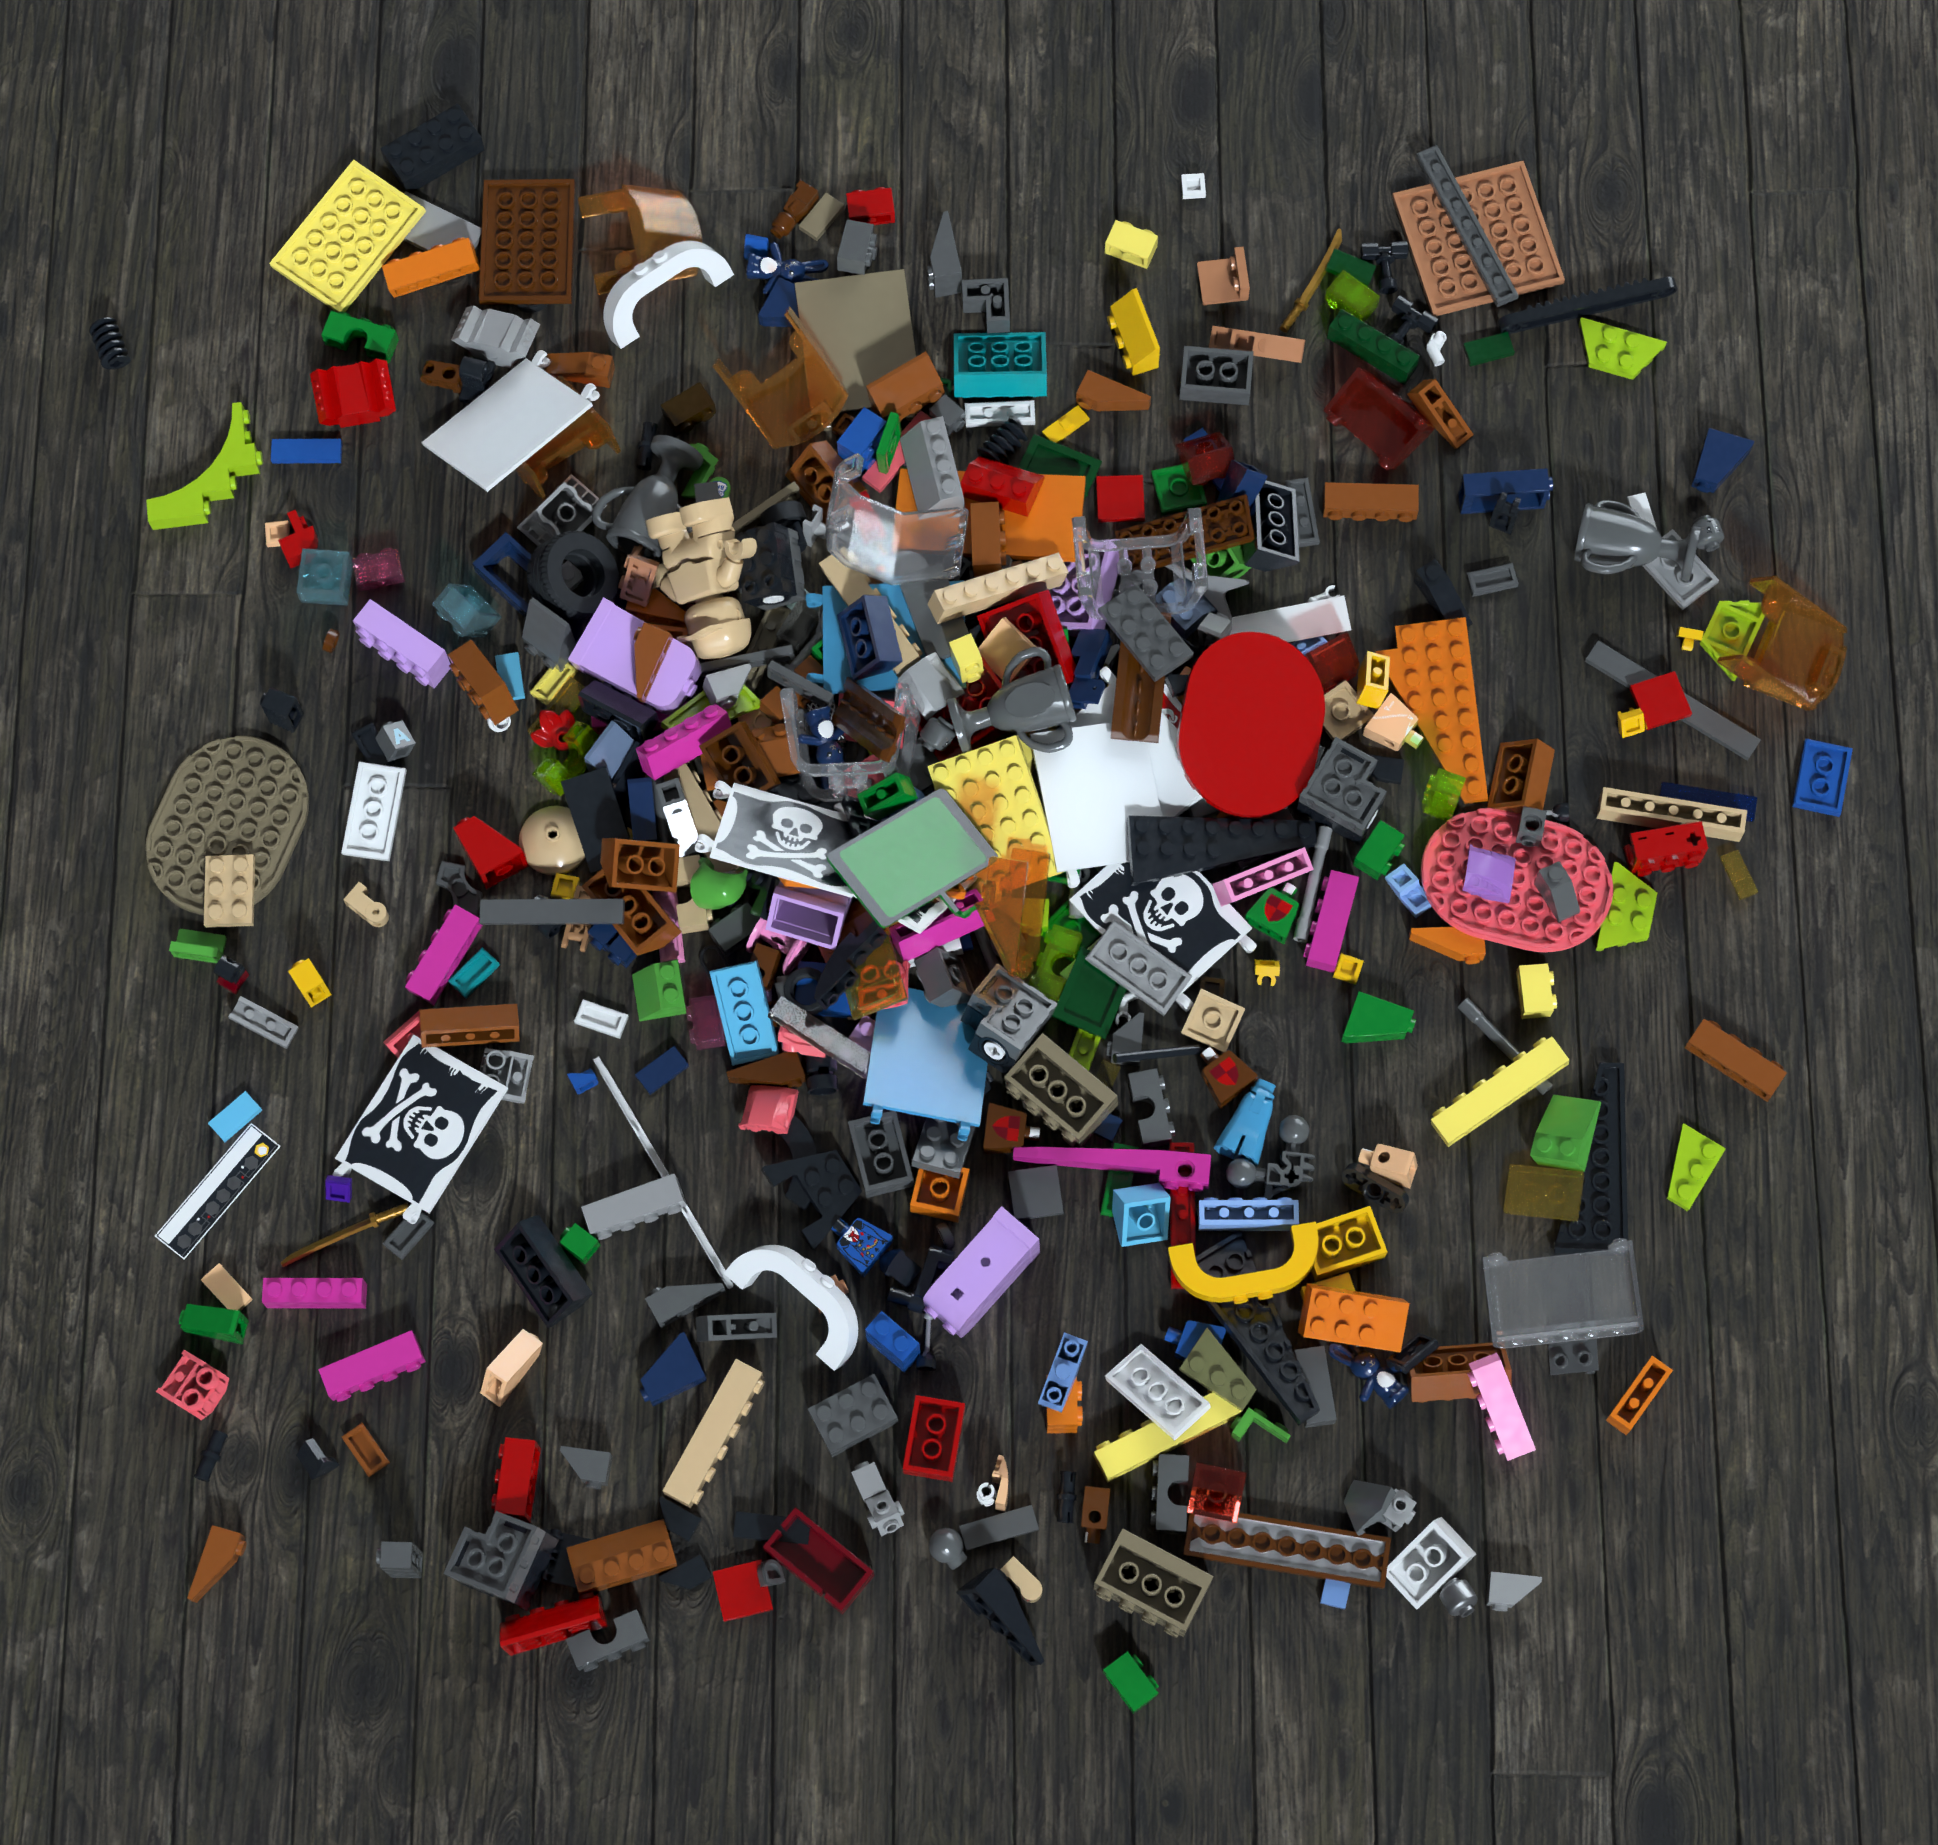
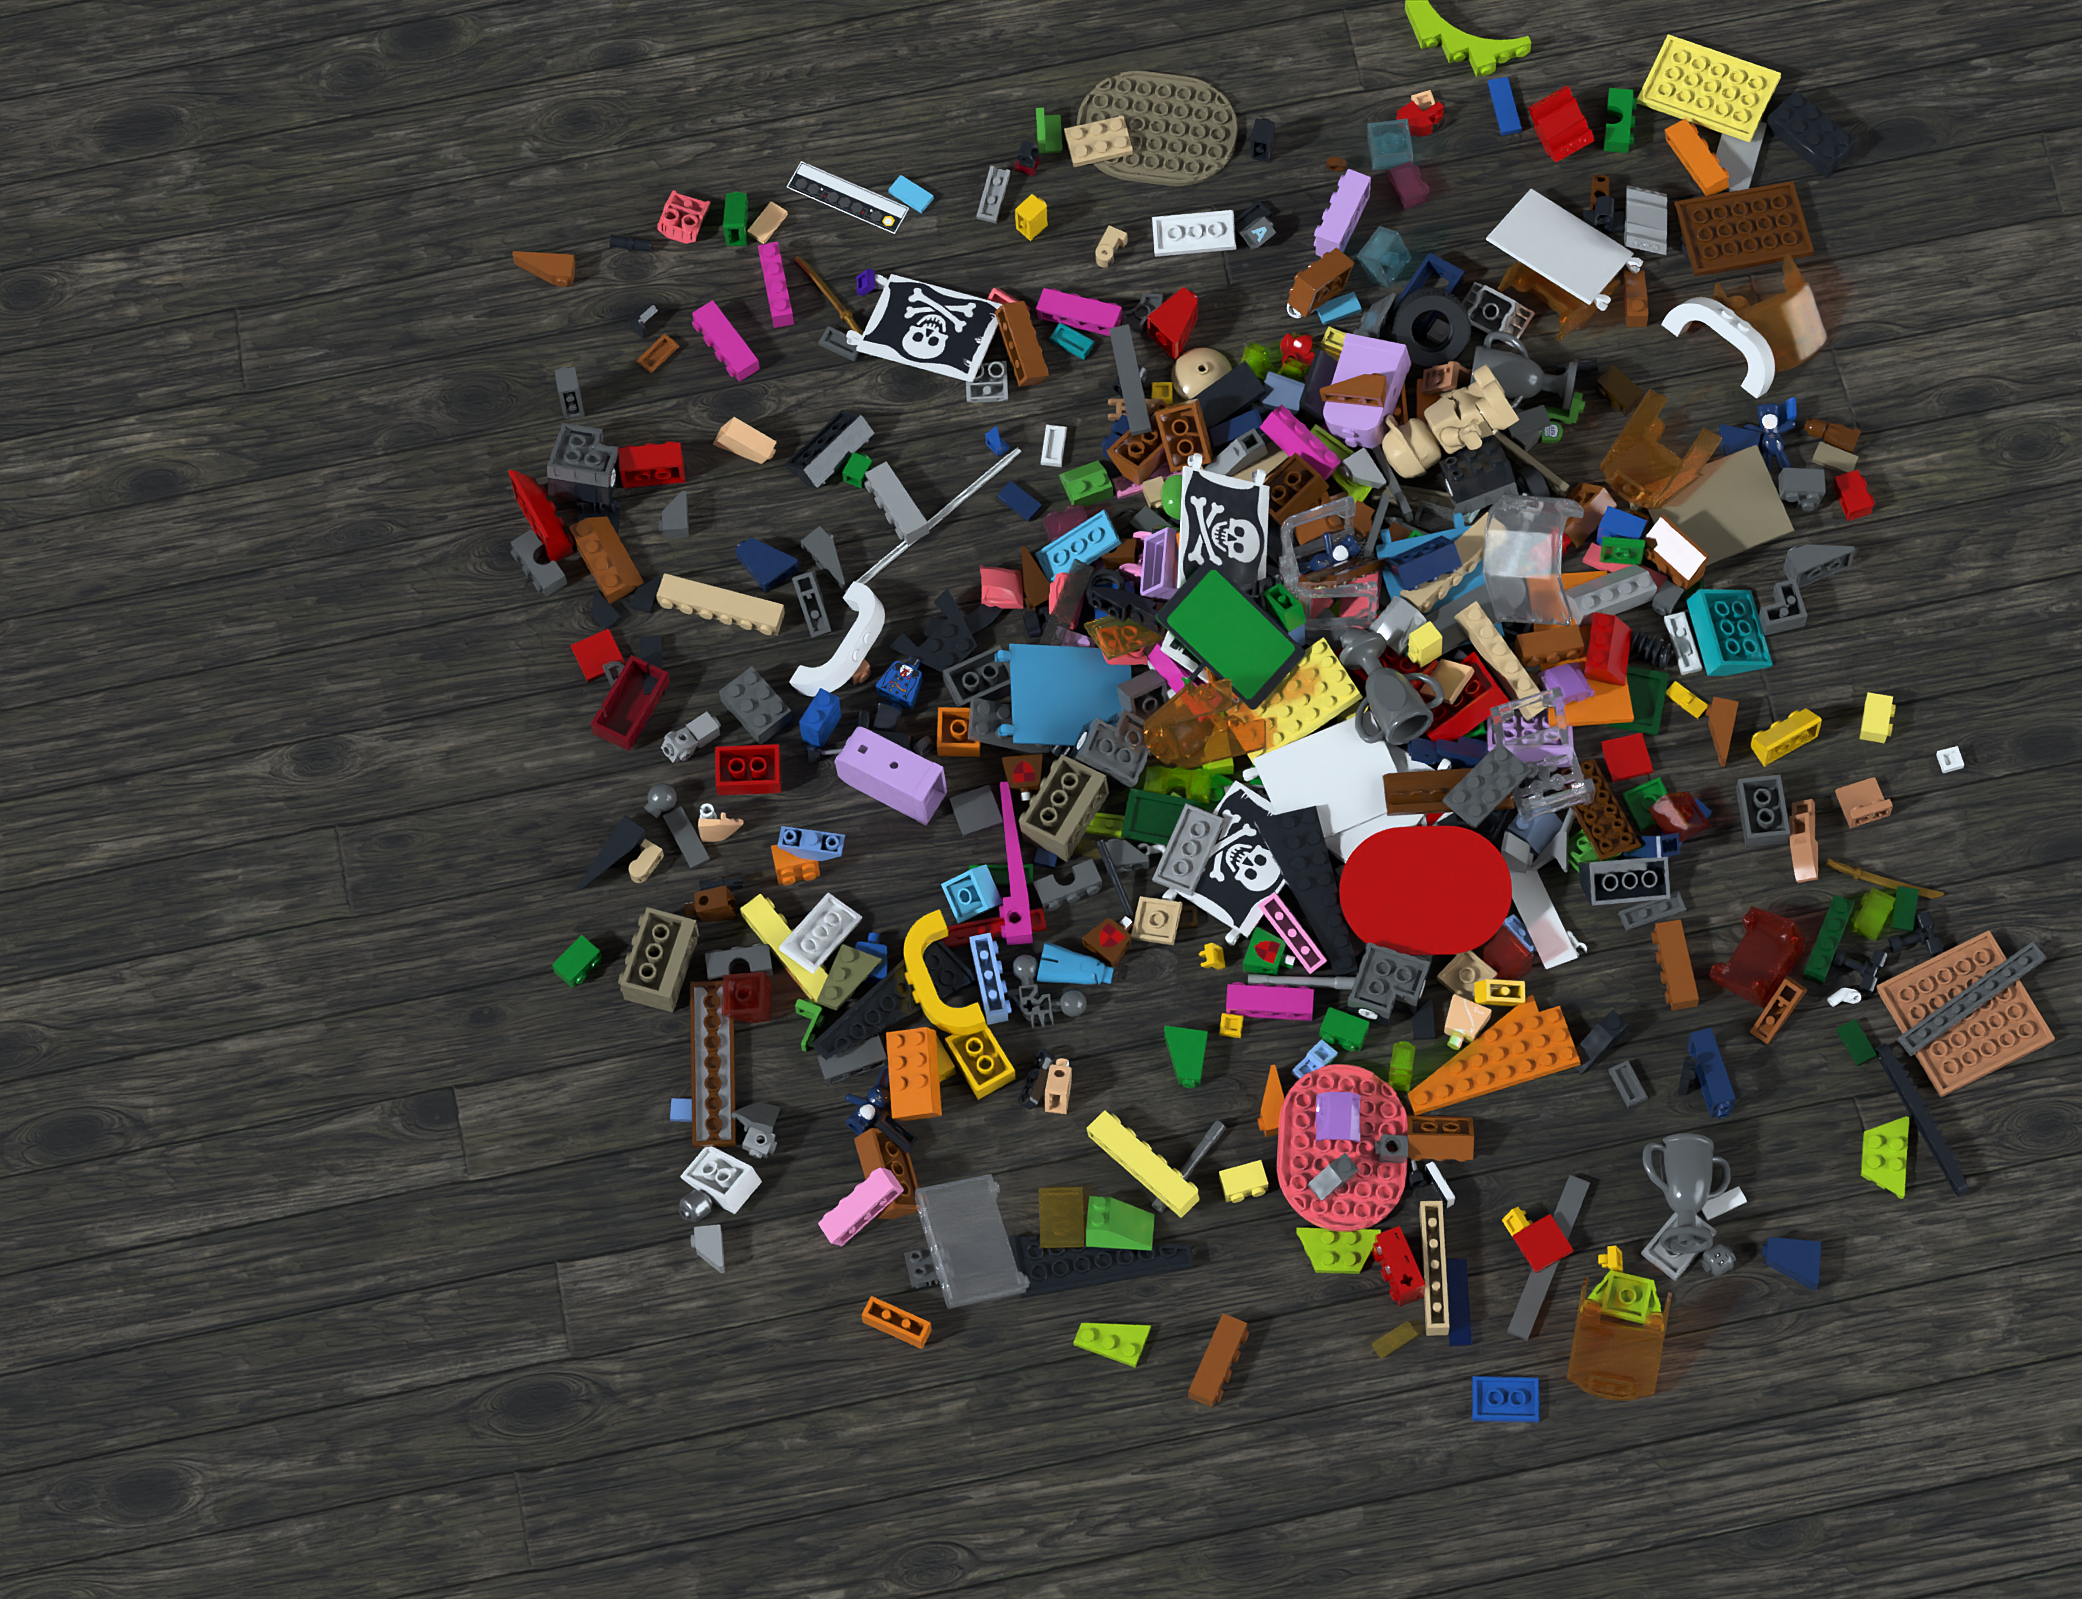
camera: 80 degrees right, 5 degrees down
none -> white tile [1425,1161,1455,1208]
none -> medium lavender slope [1537,662,1595,708]

